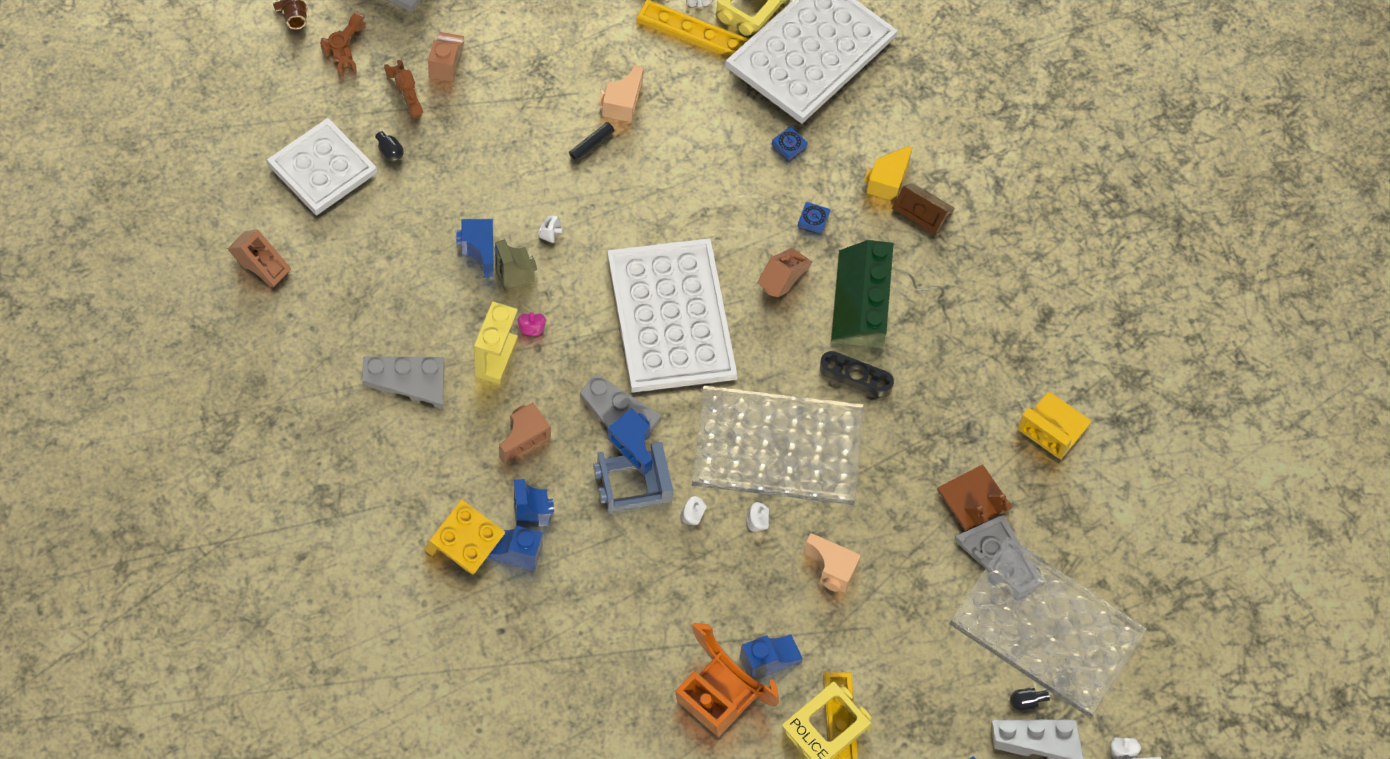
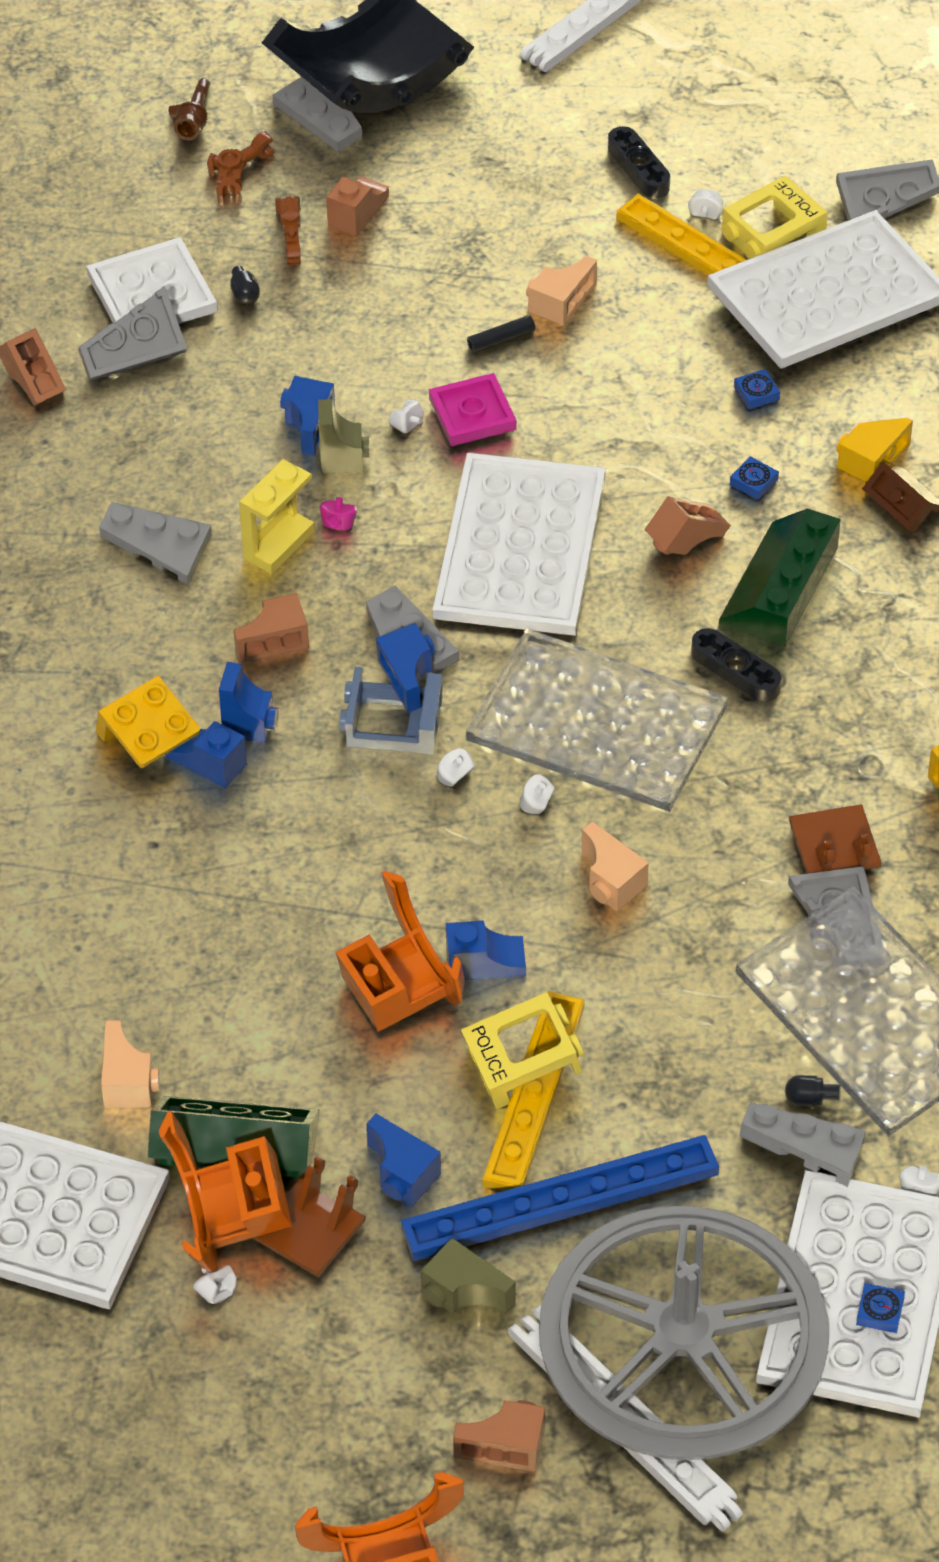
camera: 25 degrees right, 10 degrees down
none -> light grey wing [78,286,187,382]
none -> dark pink plate [429,373,517,446]

